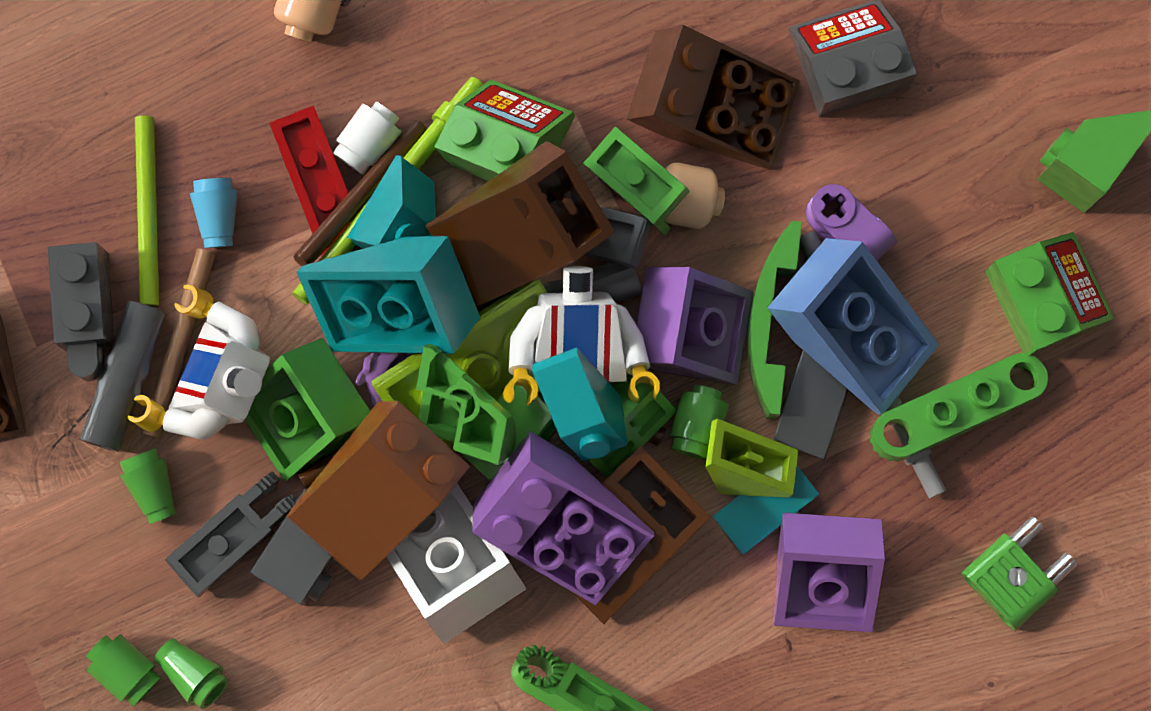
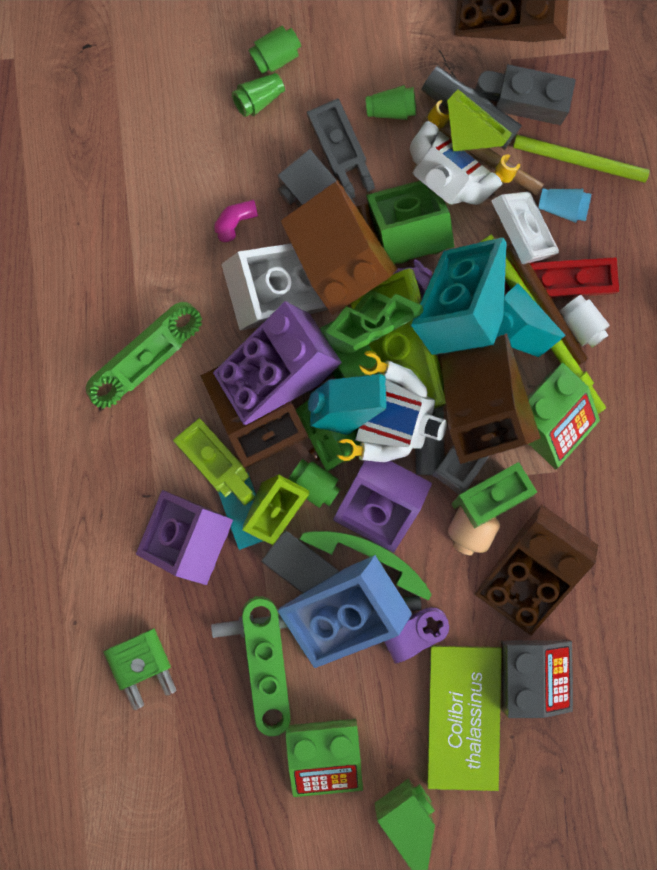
camera: 105 degrees right, 5 degrees up
none -> lime hinge [173,418,255,506]
none -> dark pink arm [214,200,258,242]
none -> lime tile [427,645,501,791]
none -> lime slope [447,89,512,151]
none -> white tile [491,191,559,264]

